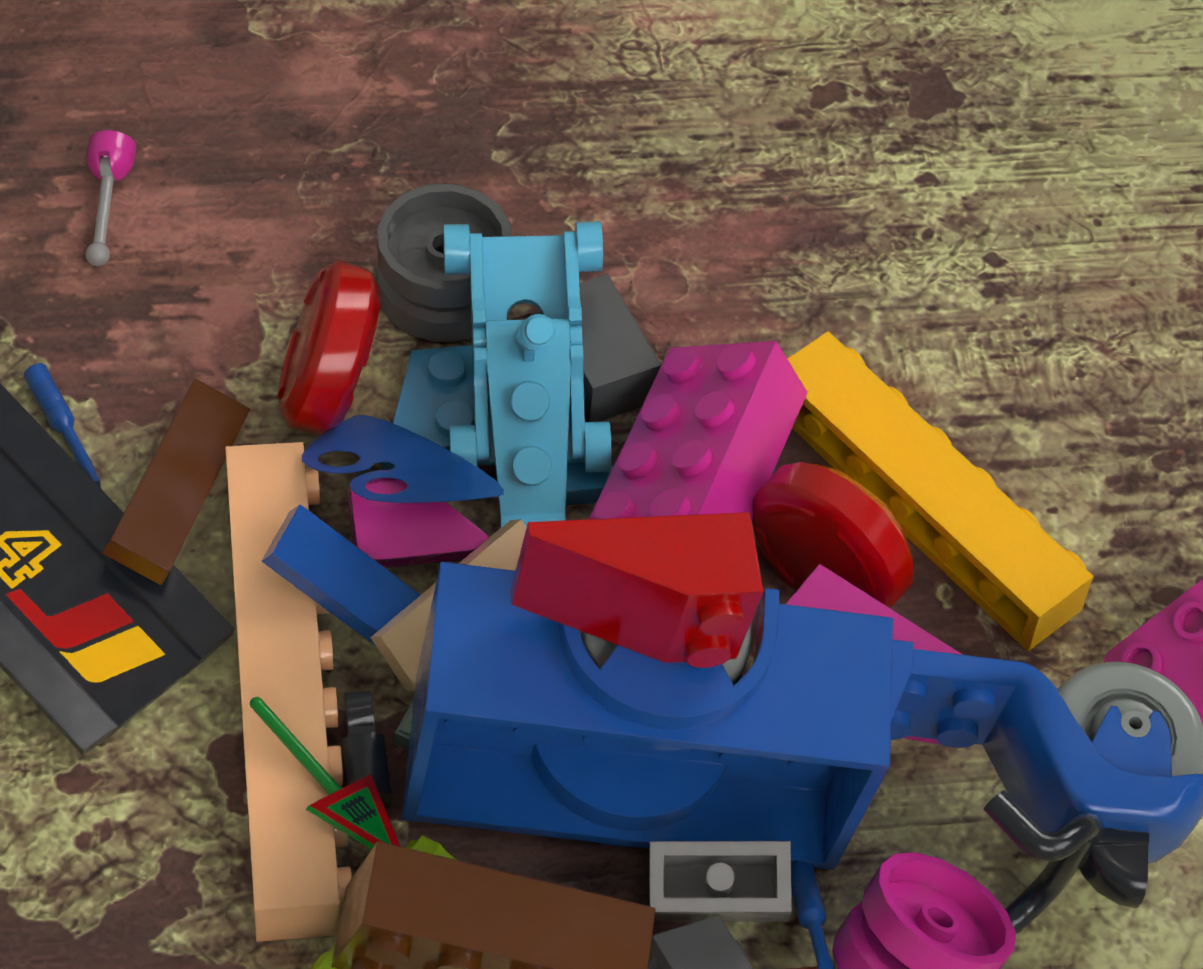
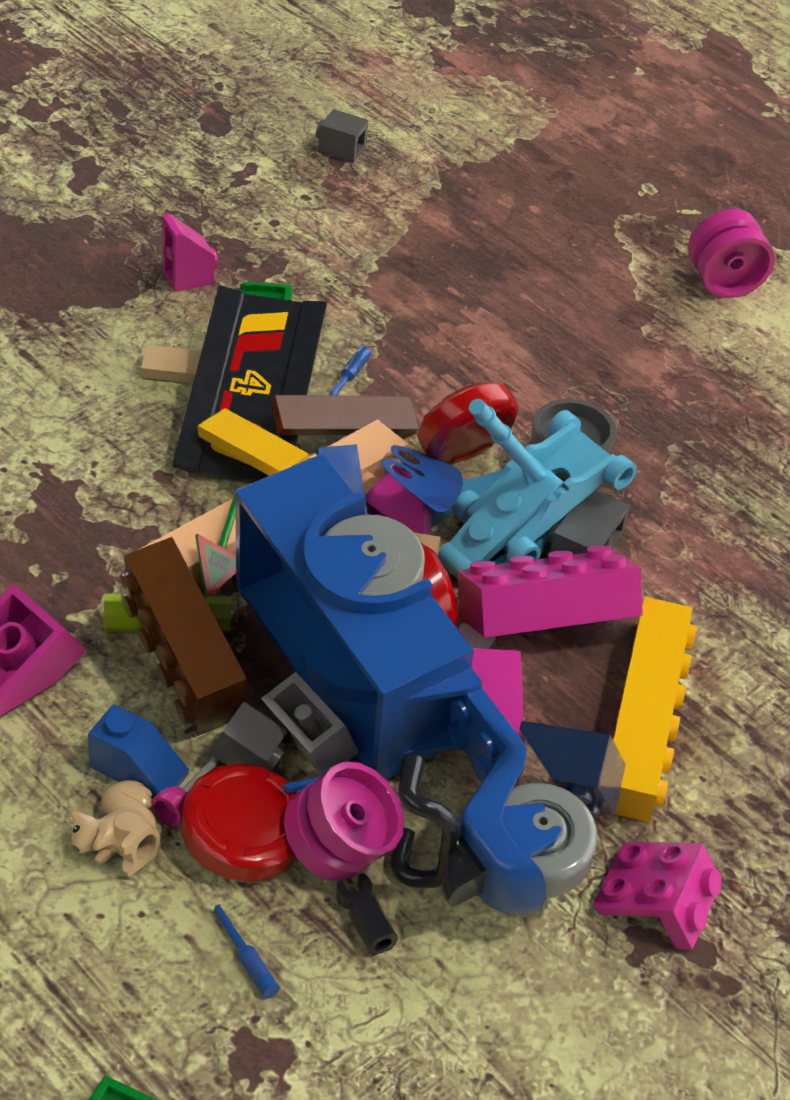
camera: 55 degrees right, 10 degrees down
hinge [85,130,136,267] -> none
red slope [510,512,764,668] -> none
red piece [752,462,914,609] -> none
none -> yellow tile [198,408,309,476]
none -> dark blue slope [519,721,626,818]

